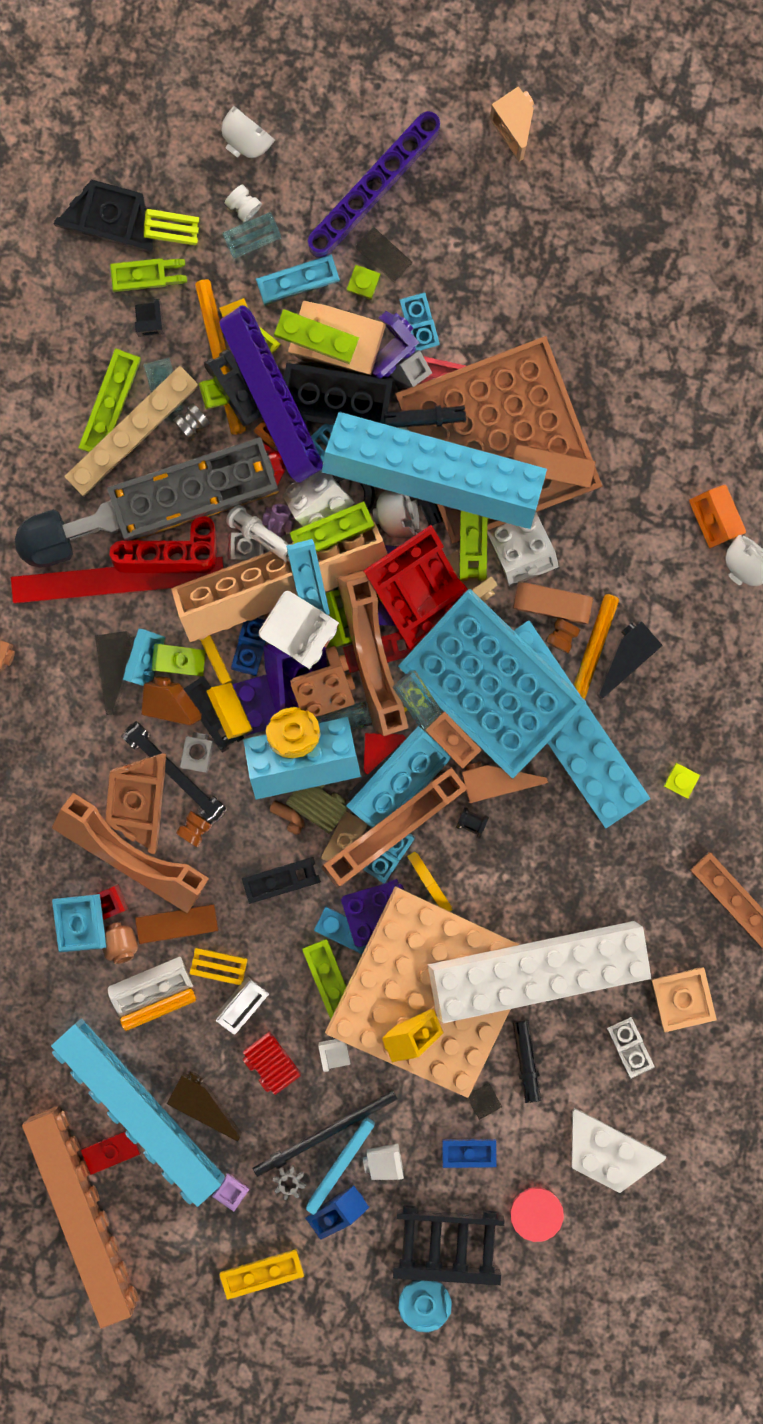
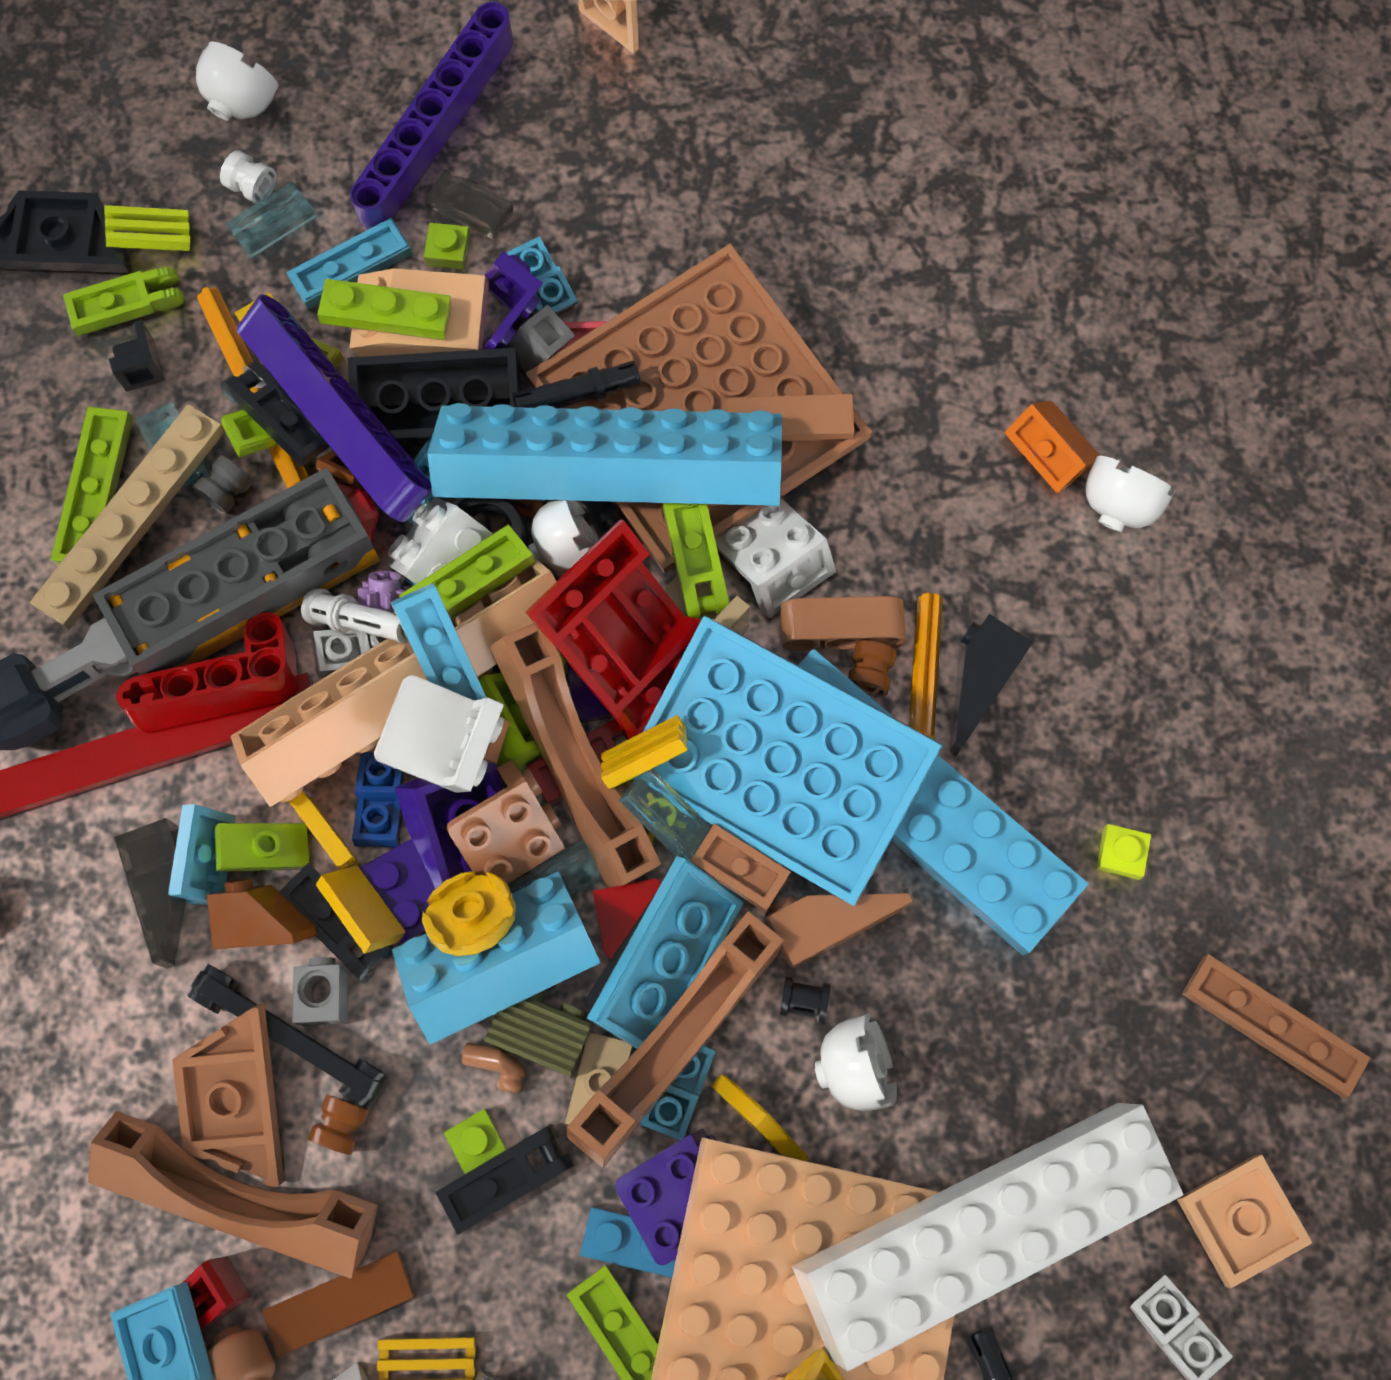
camera: 20 degrees left, 15 degrees down
none -> lime plate [443,1109,507,1174]
none -> yellow tile [601,715,688,789]
none -> white cylinder [815,1013,897,1111]

